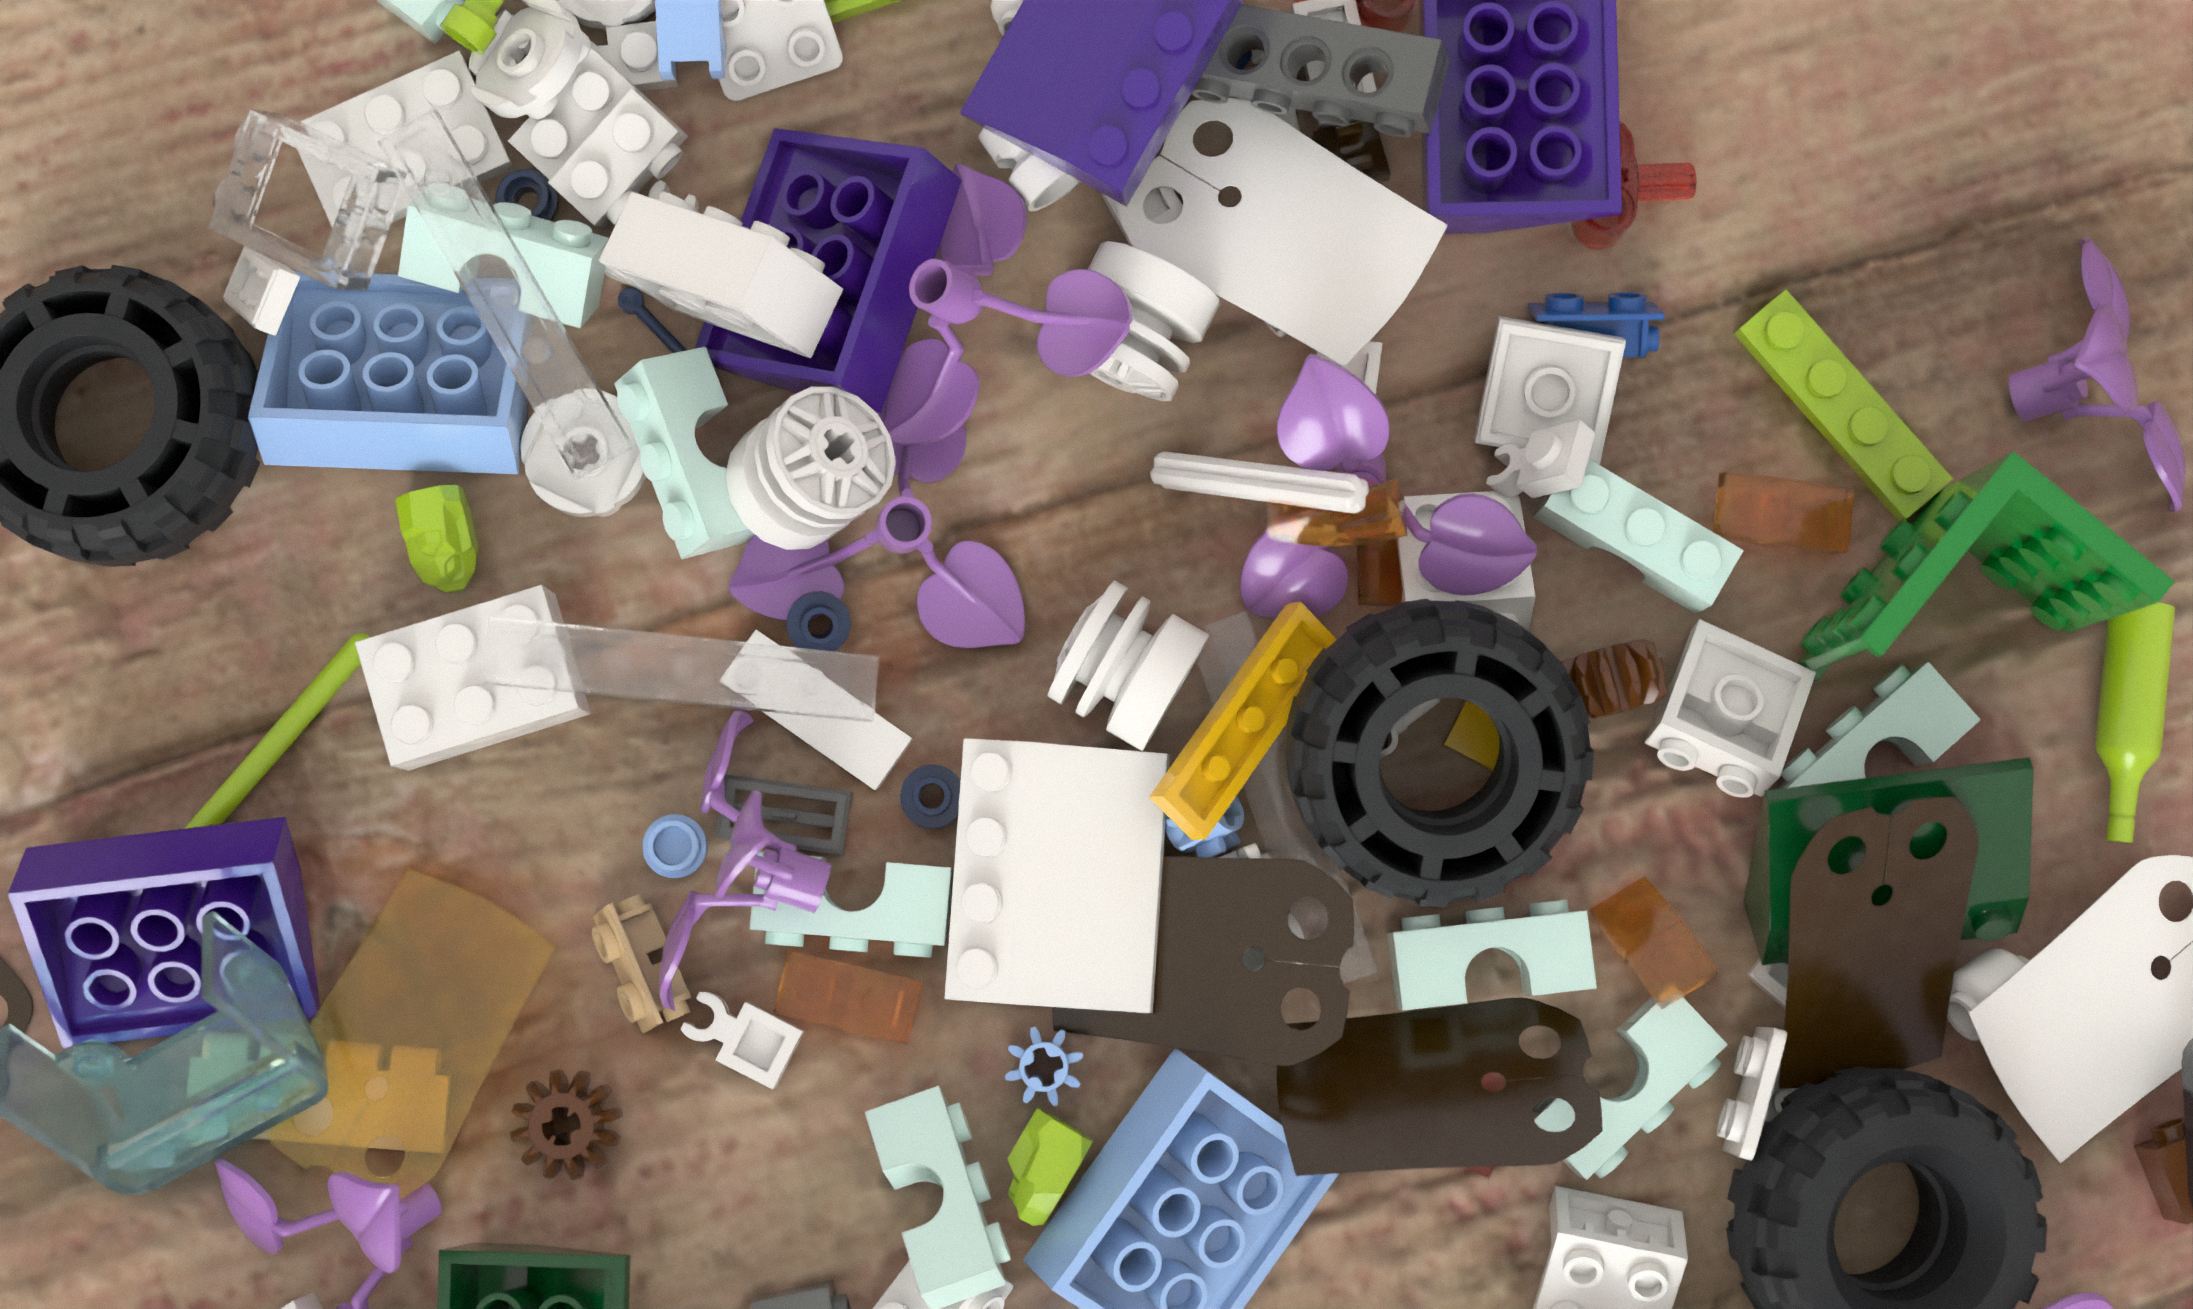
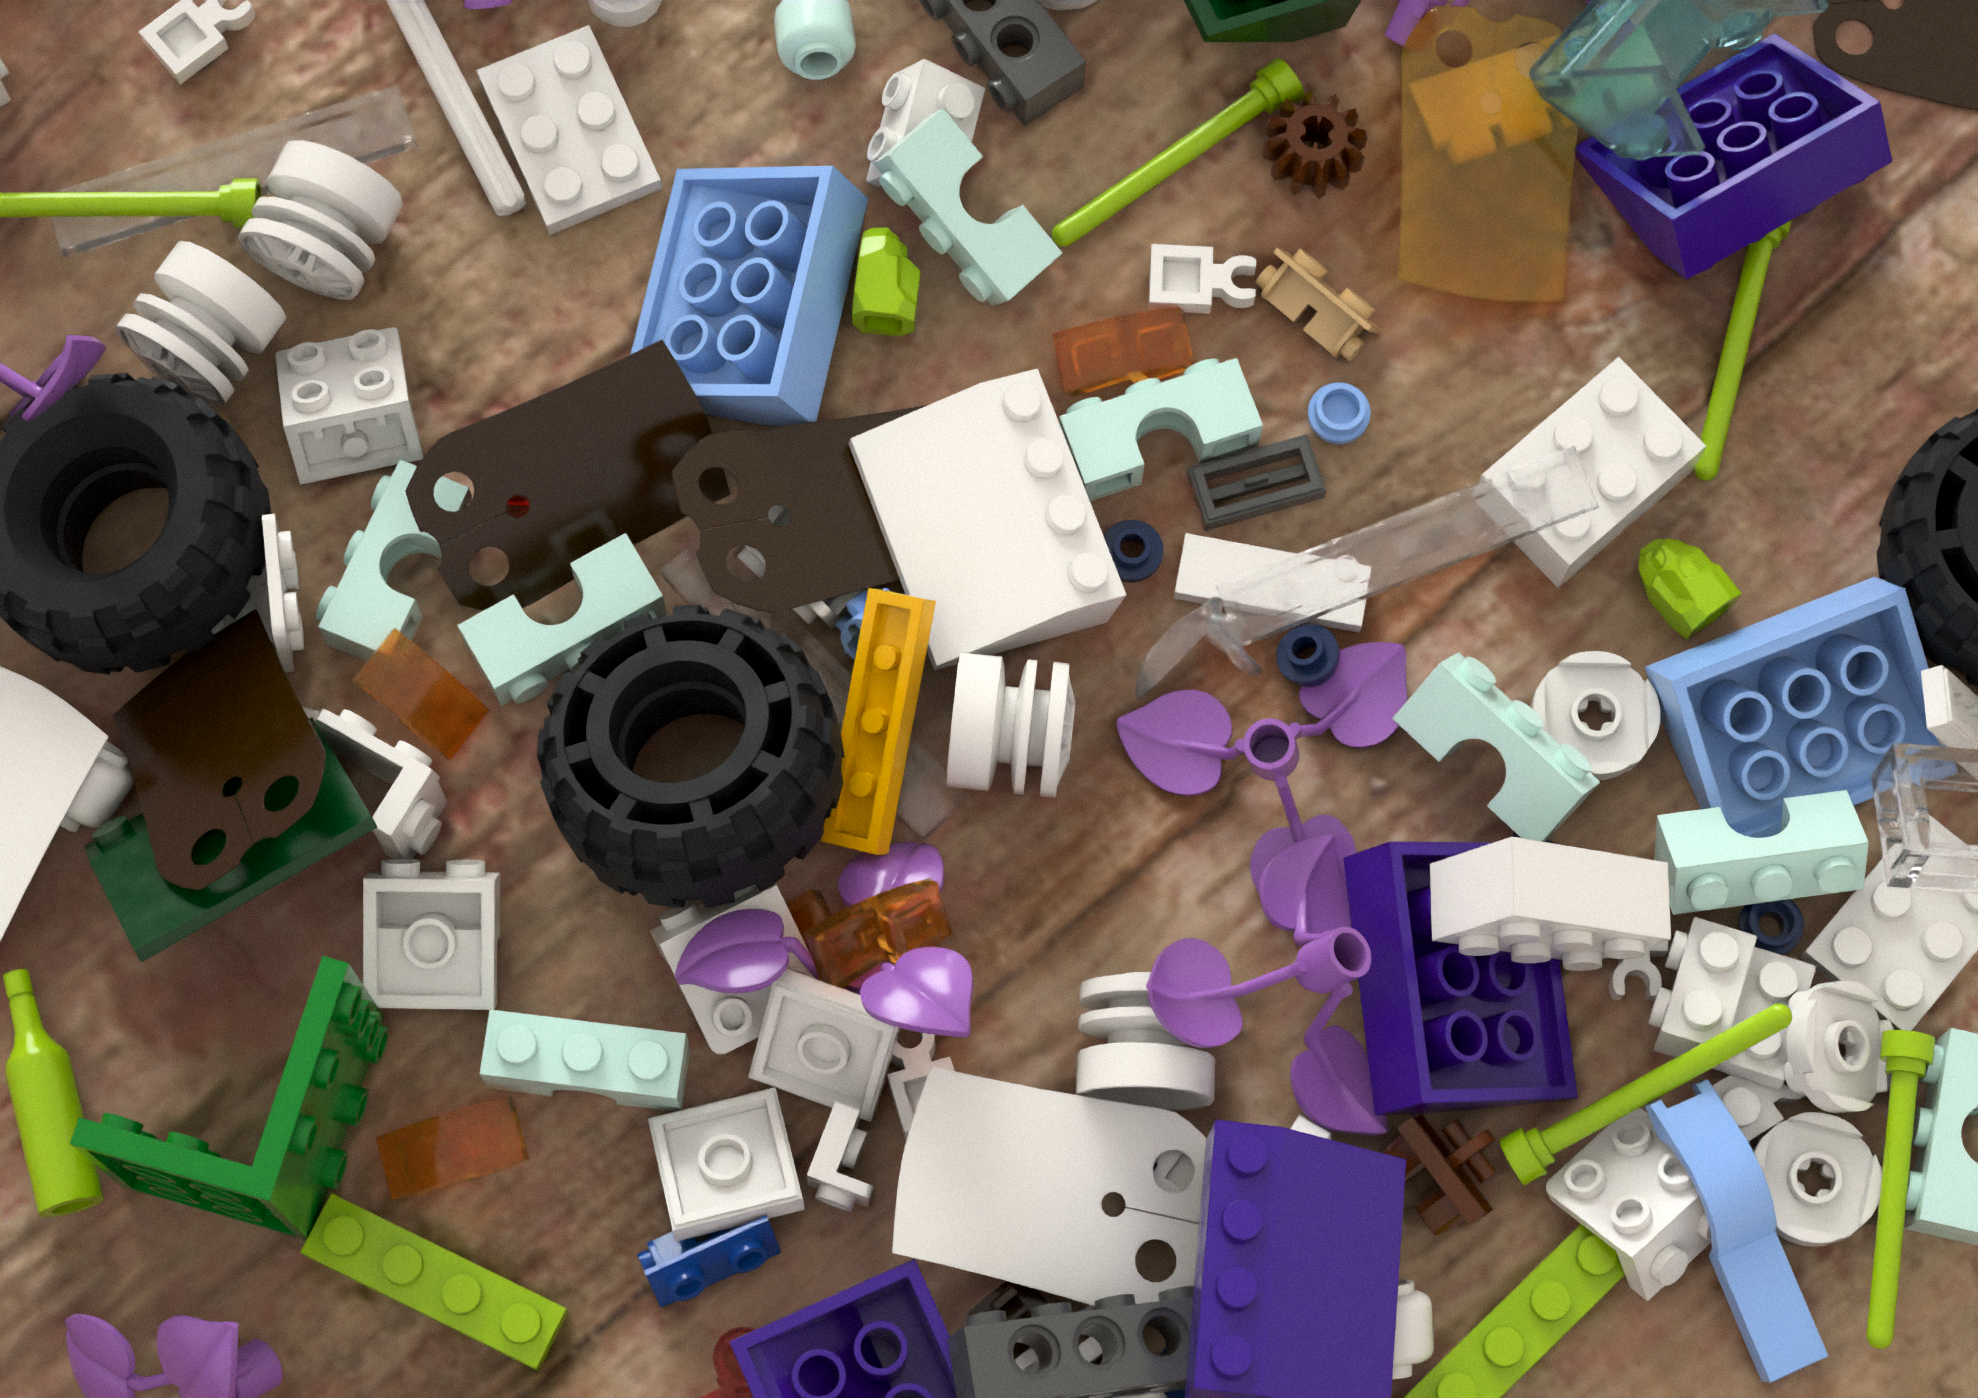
camera: 155 degrees right, 10 degrees down
clear tile [377,109,634,479] -> none
medium lavender plant [659,710,831,1011] -> none
white wheel [725,387,896,550] -> none
light blue gear [1005,1026,1084,1106] -> none
white axle [1150,451,1369,514] -> none
white plate [1486,419,1596,498] -> none
reddish brown gear [1561,639,1668,721] -> none
light aqua arch [1775,662,1981,789] -> none
none -> white bracket [316,709,448,859]
none -> white tile [748,969,900,1122]
none -> white bracket [807,1101,874,1211]
none -> lime piece [1052,57,1305,247]
none -> clear piece [1135,596,1263,699]
none -> reddish brown hips [1383,1114,1496,1236]
none -> lime piece [1499,1003,1793,1186]

